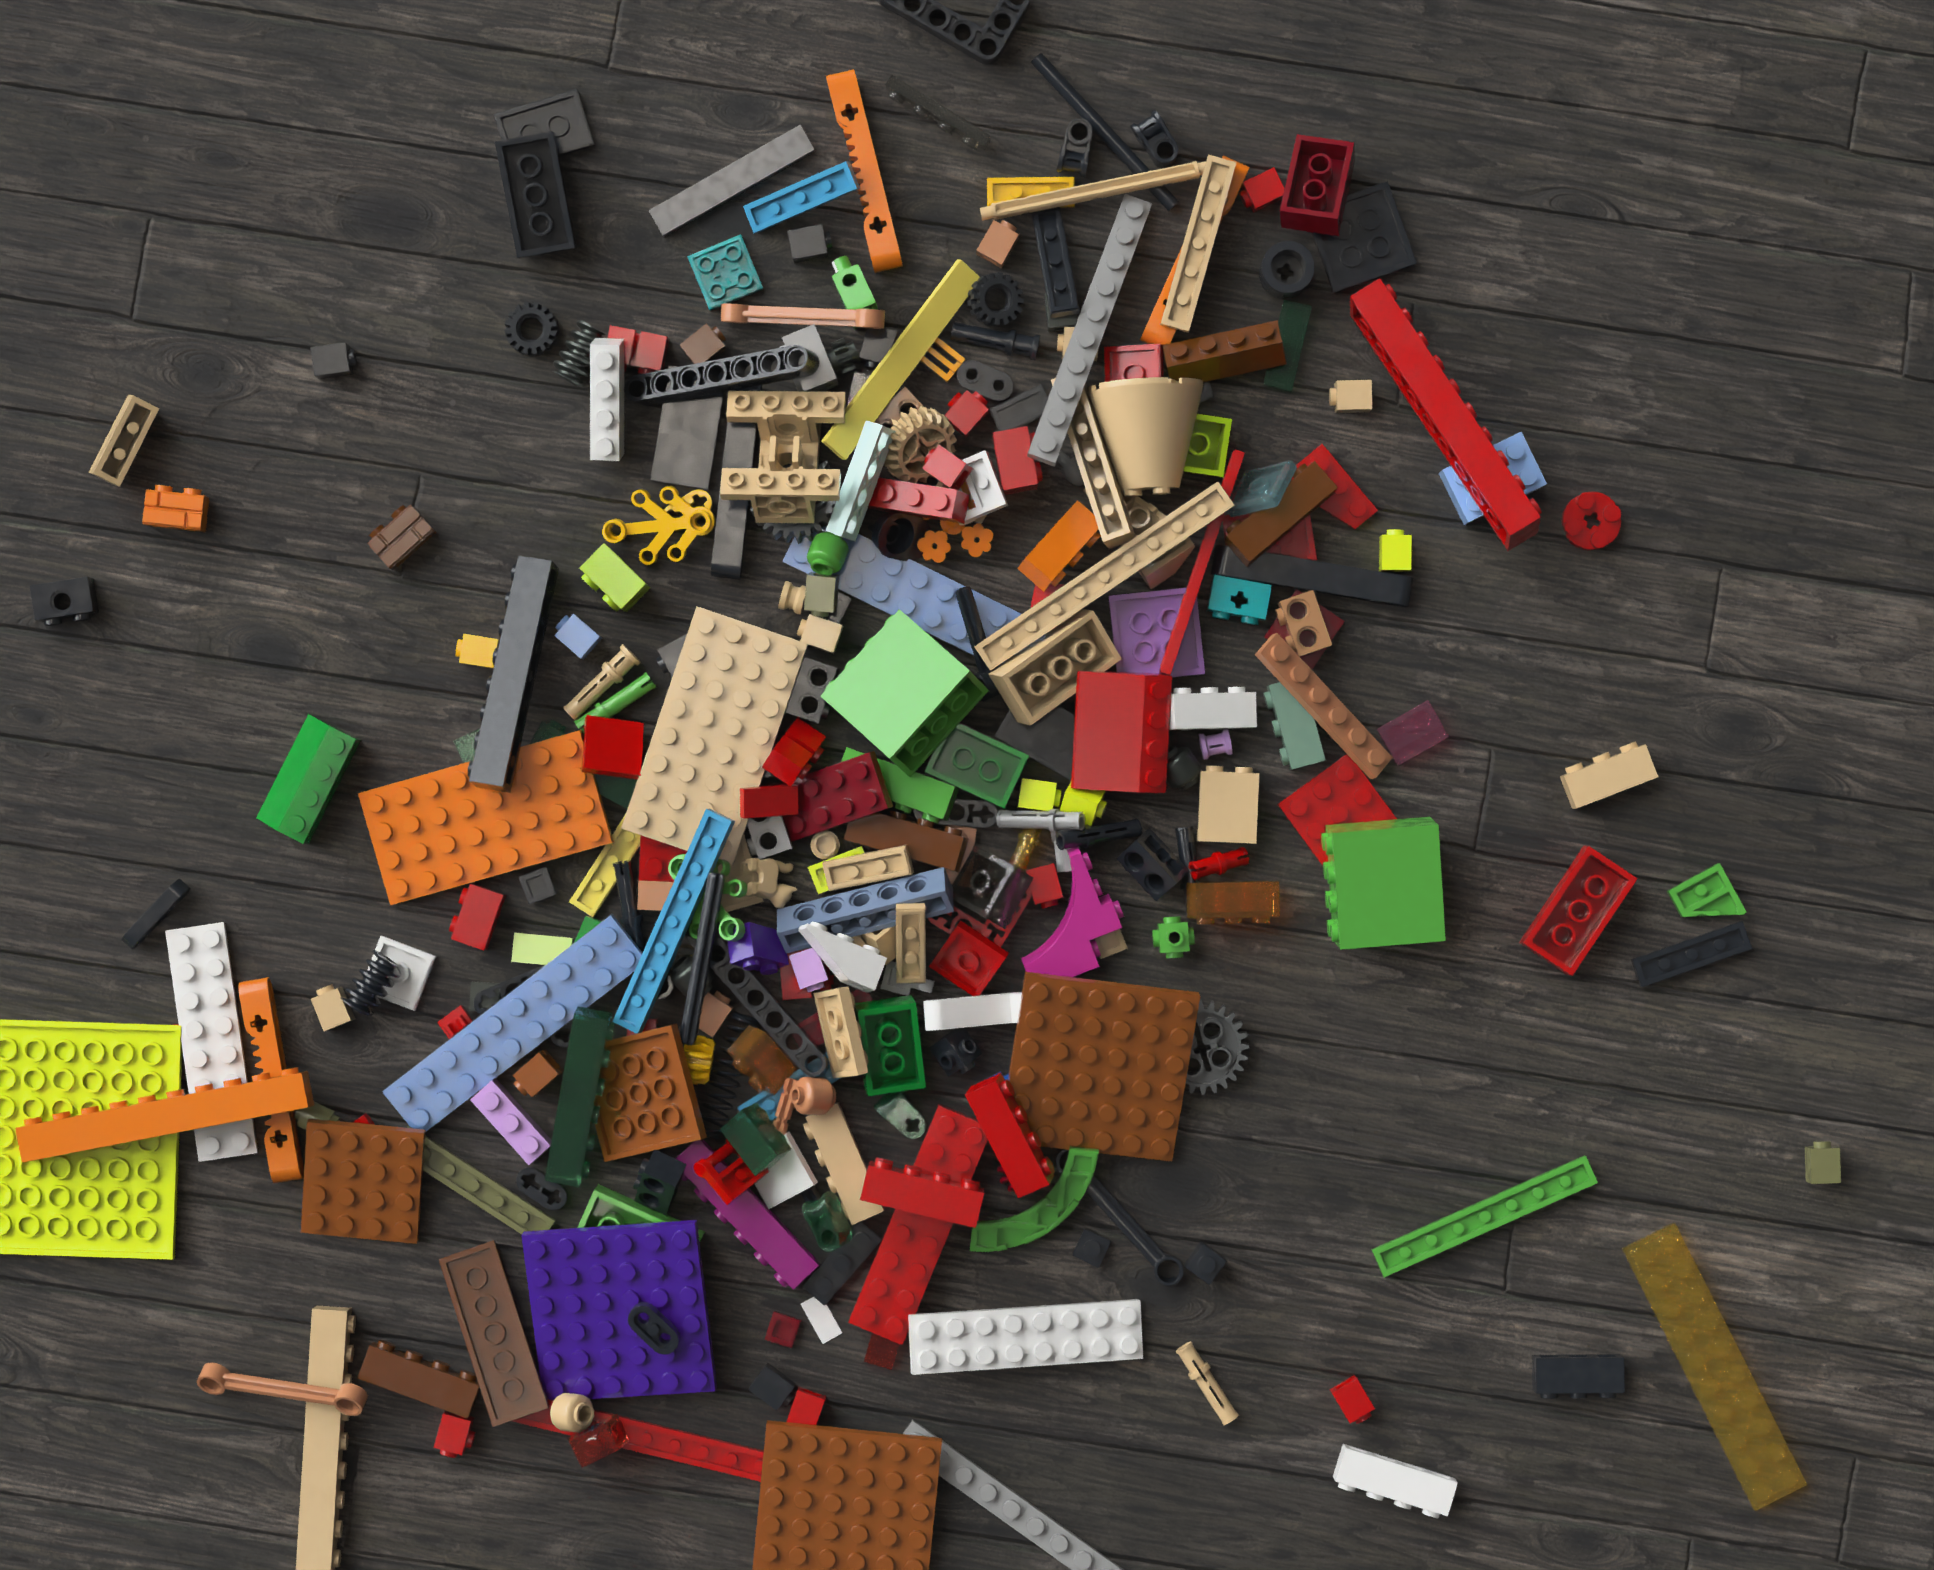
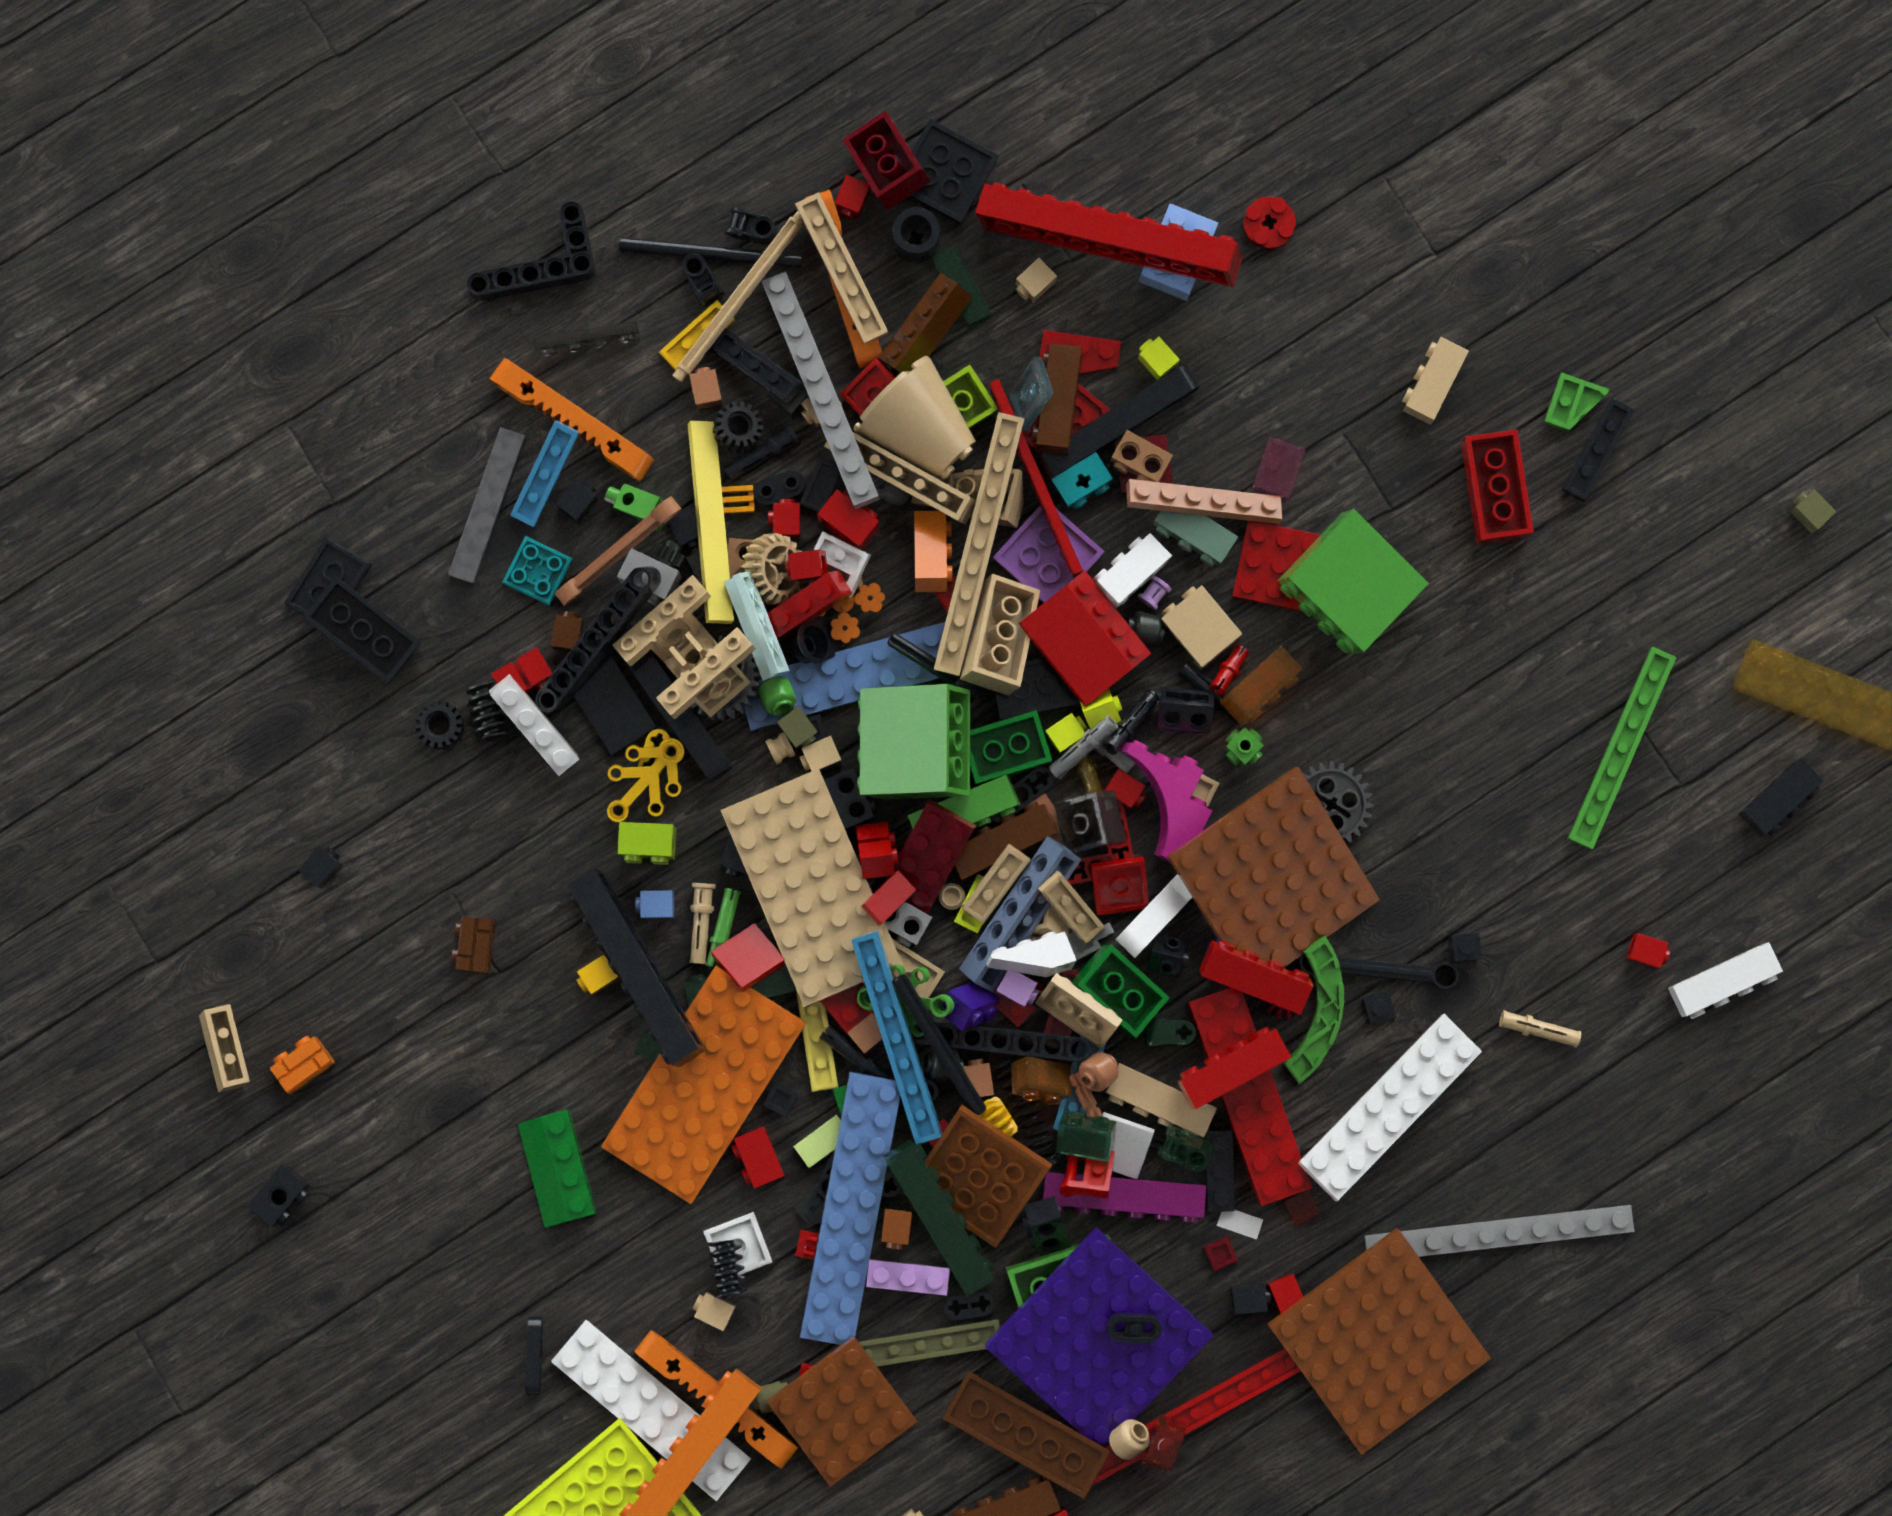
camera: 50 degrees left, 5 degrees down
tan animal [740,858,797,908] -> none

